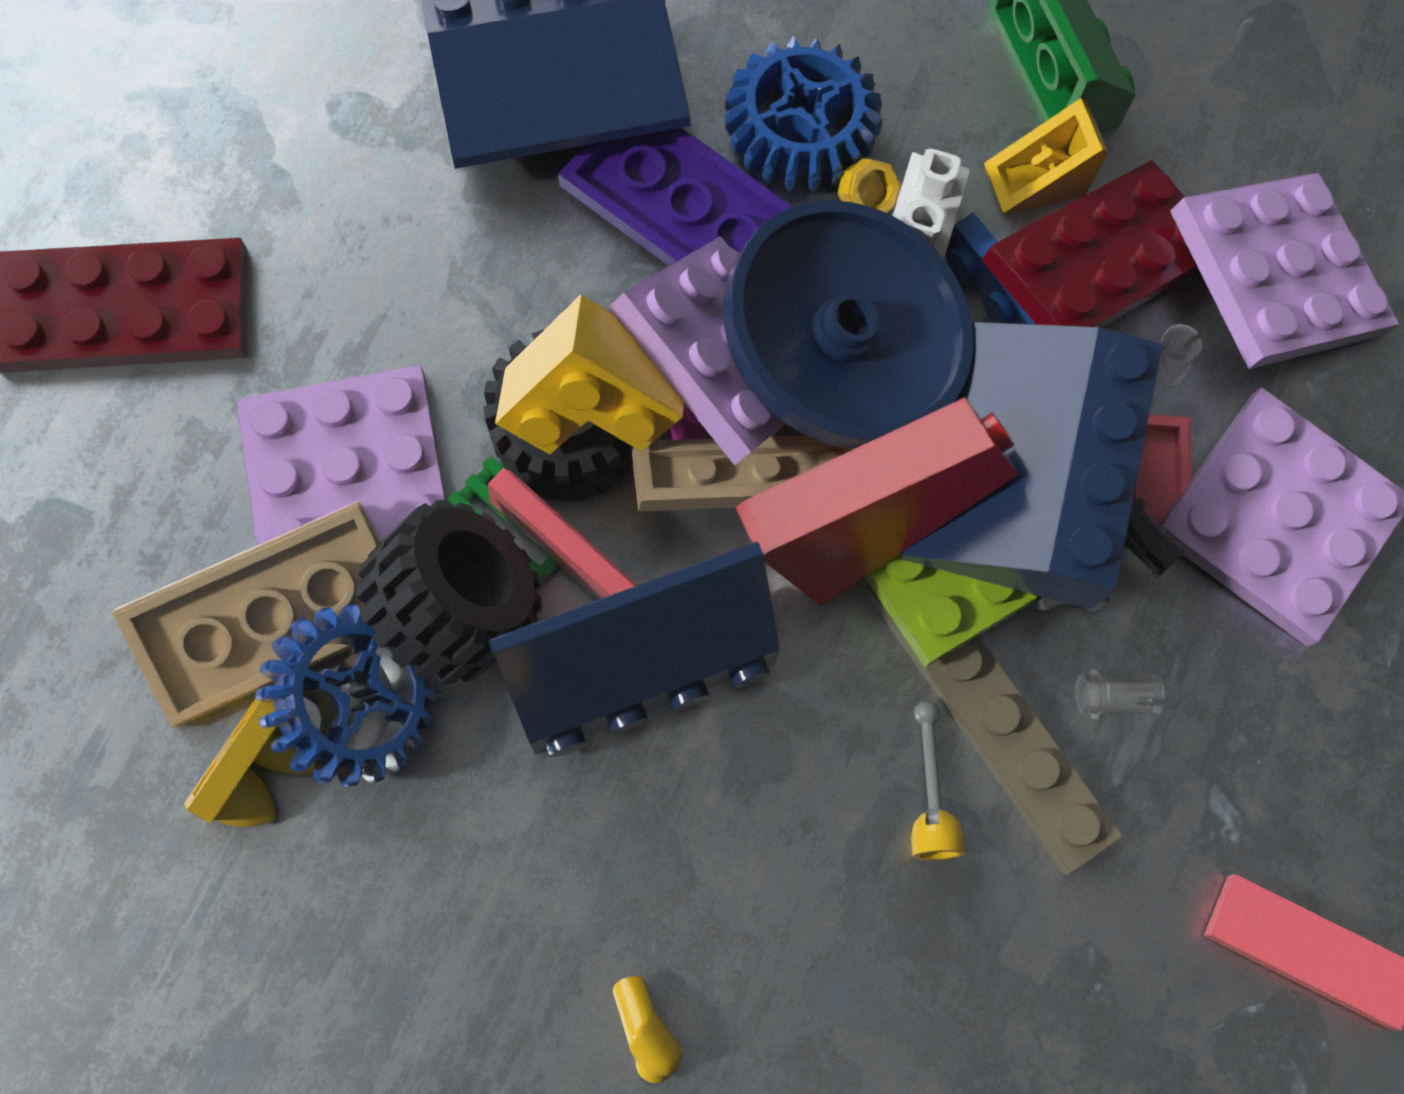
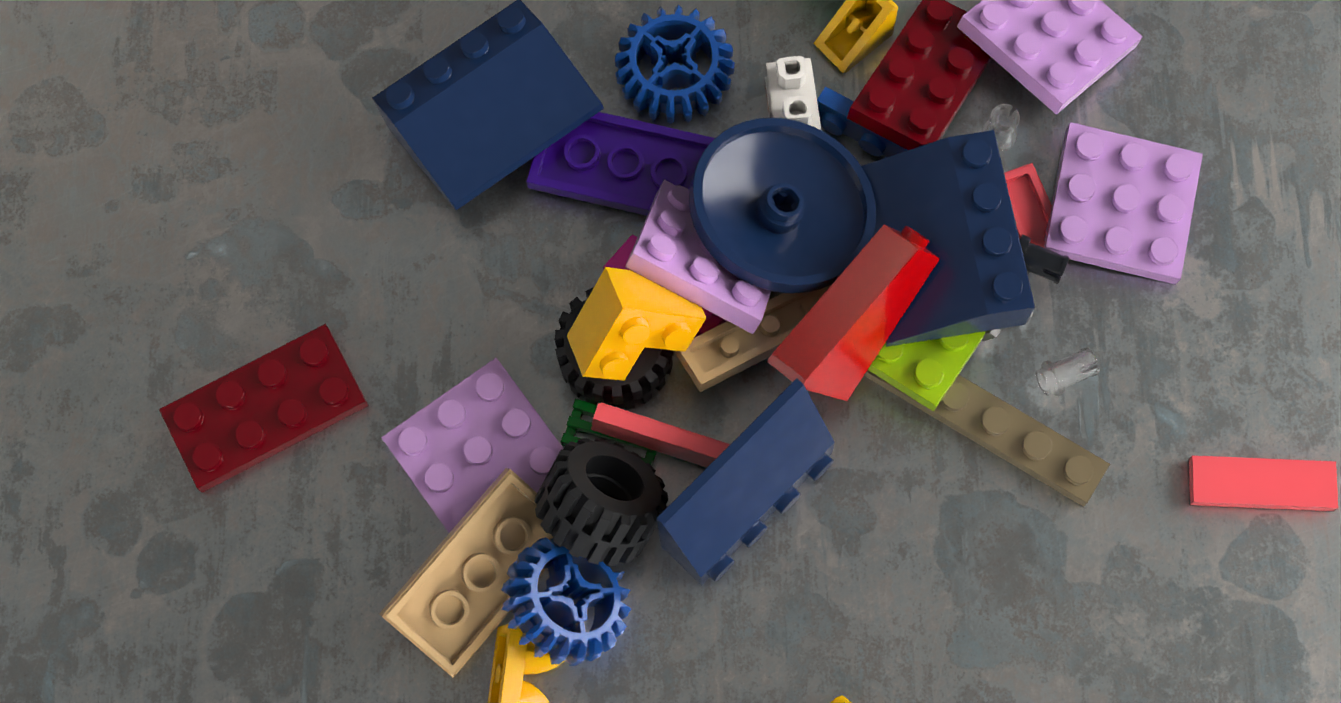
camera: 15 degrees left, 0 degrees up
yellow tile [838,158,901,213] -> none
hinge [911,700,966,860] -> none

